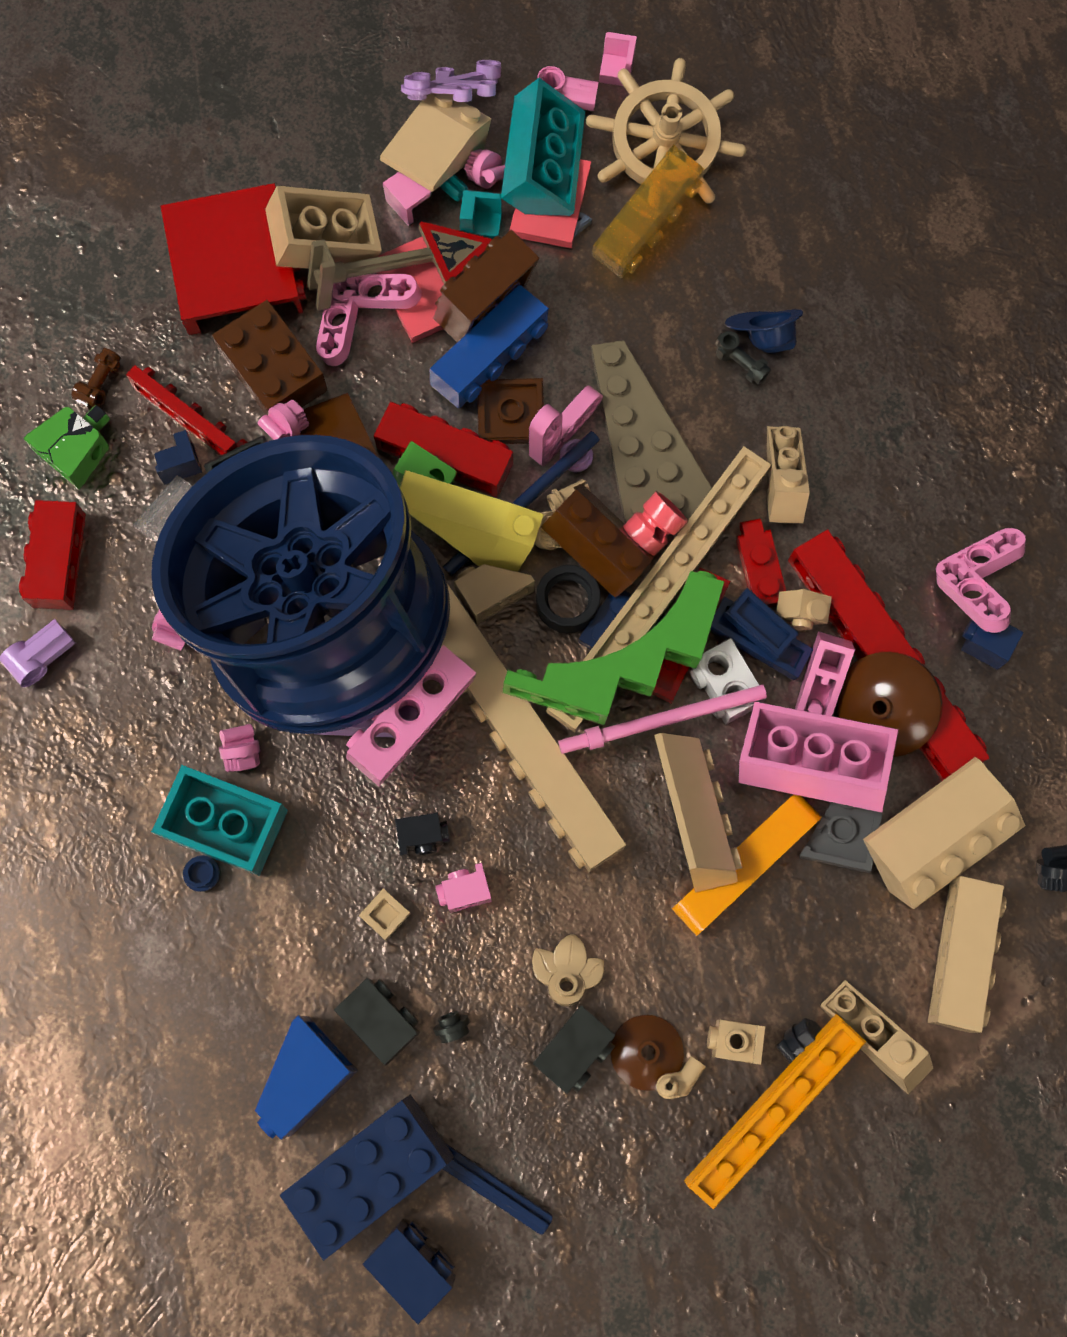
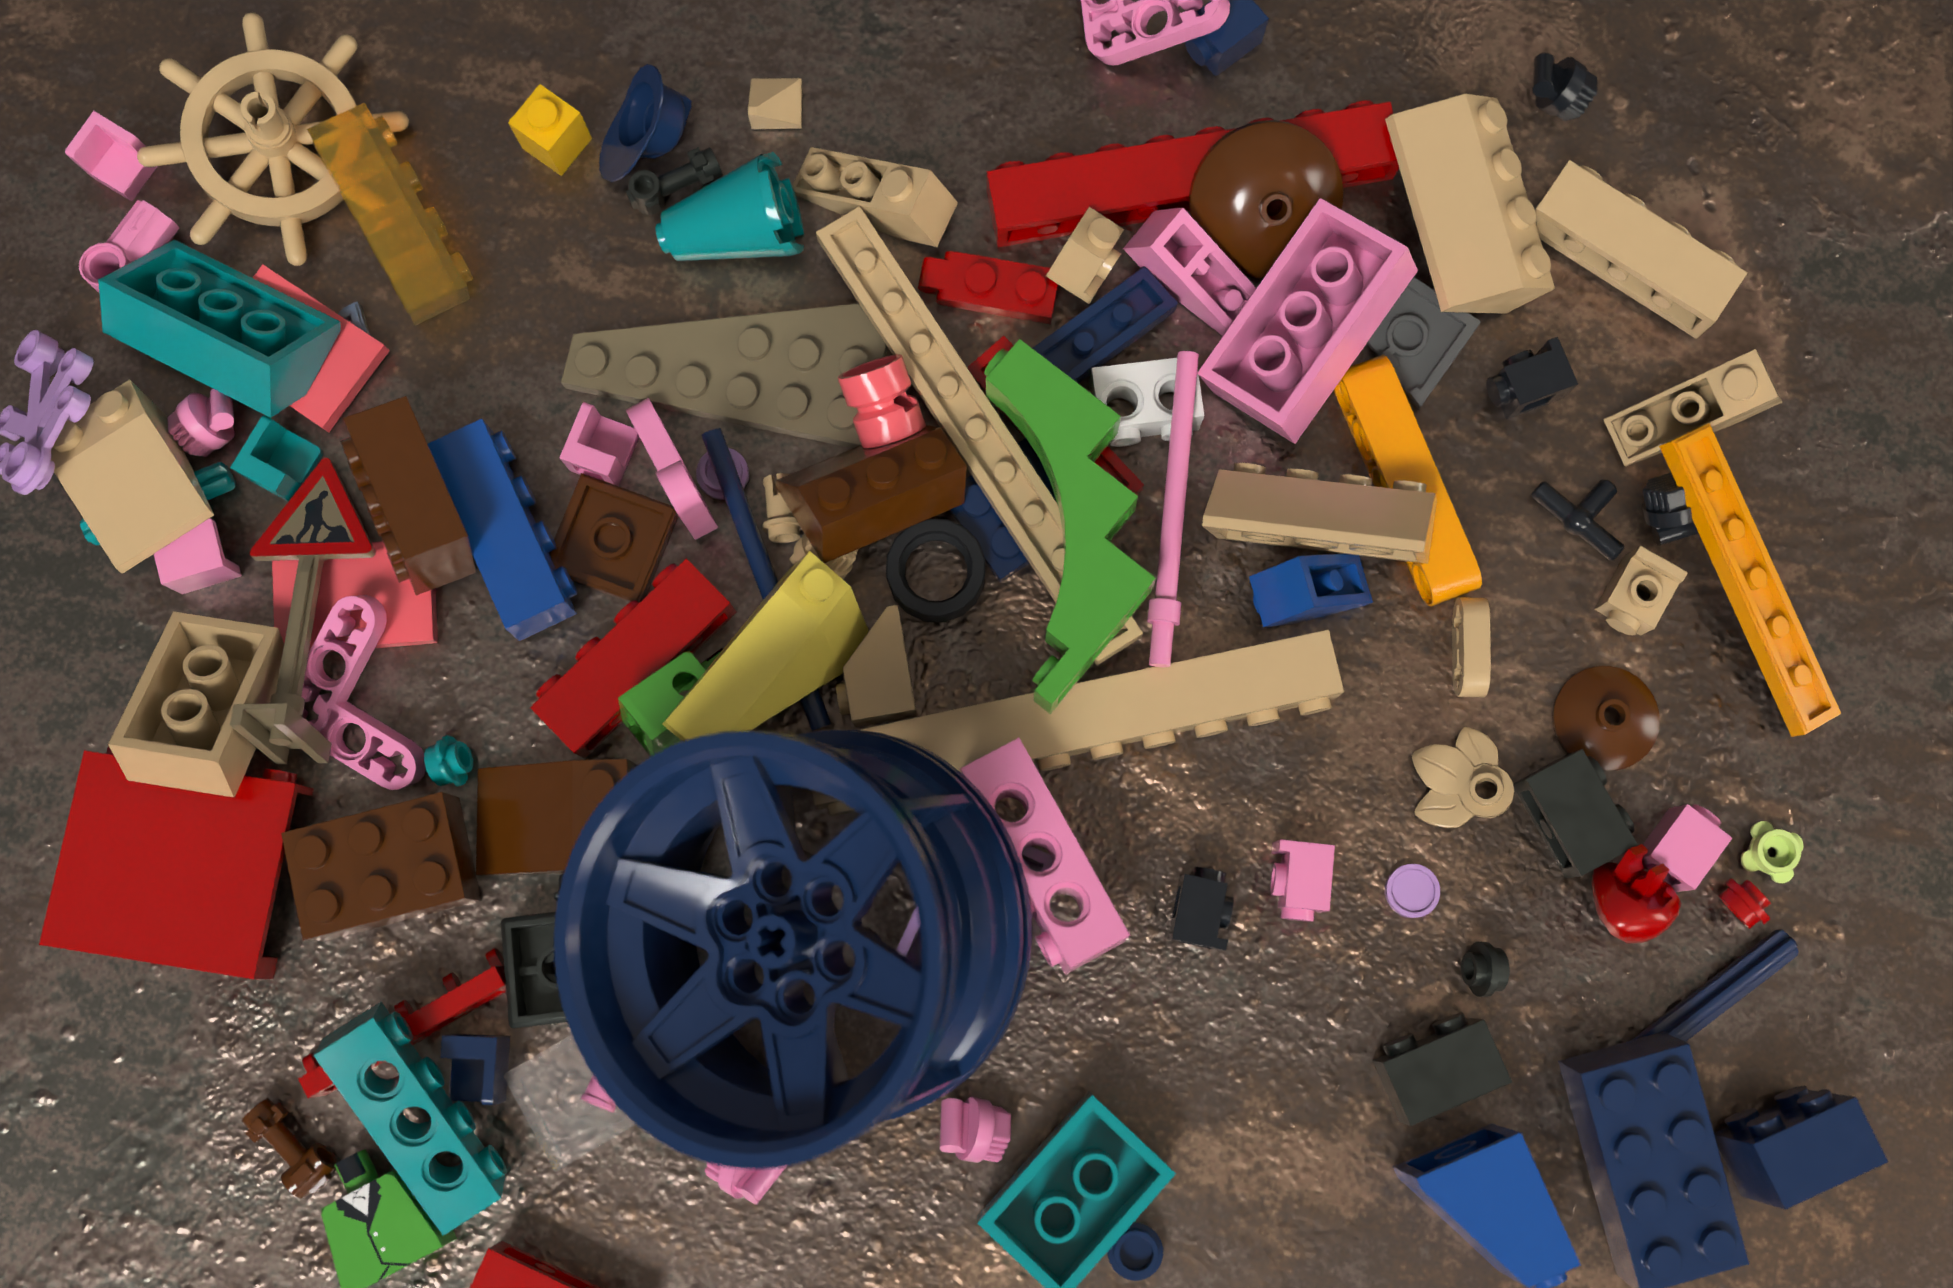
camera: 65 degrees left, 5 degrees up
bright pink piece [258,400,309,440] -> none
tan plate [359,888,411,941] -> none
tan arm [656,1056,706,1099] -> none
dark blue tile [723,588,799,661] -> none
none -> teal brick [313,1001,507,1236]
none -> teal plate [424,735,473,787]
none -> yellow brick [508,84,592,176]
none -> bright pink panel [559,402,639,486]
none -> teal cone [656,152,804,261]
none -> tan slope [748,78,802,129]
none -> blue slope [1249,554,1373,627]
none -> lavender piece [1385,864,1440,918]
none -> tan beam [1452,597,1491,697]
none -> black brick [1486,337,1578,420]
none -> black piece [1531,479,1625,561]
none -> red piece [1592,844,1681,944]
none -> bright pink brick [1642,804,1732,892]
none -> red plate [1718,878,1771,929]
none -> yellowish green plate [1740,821,1804,883]

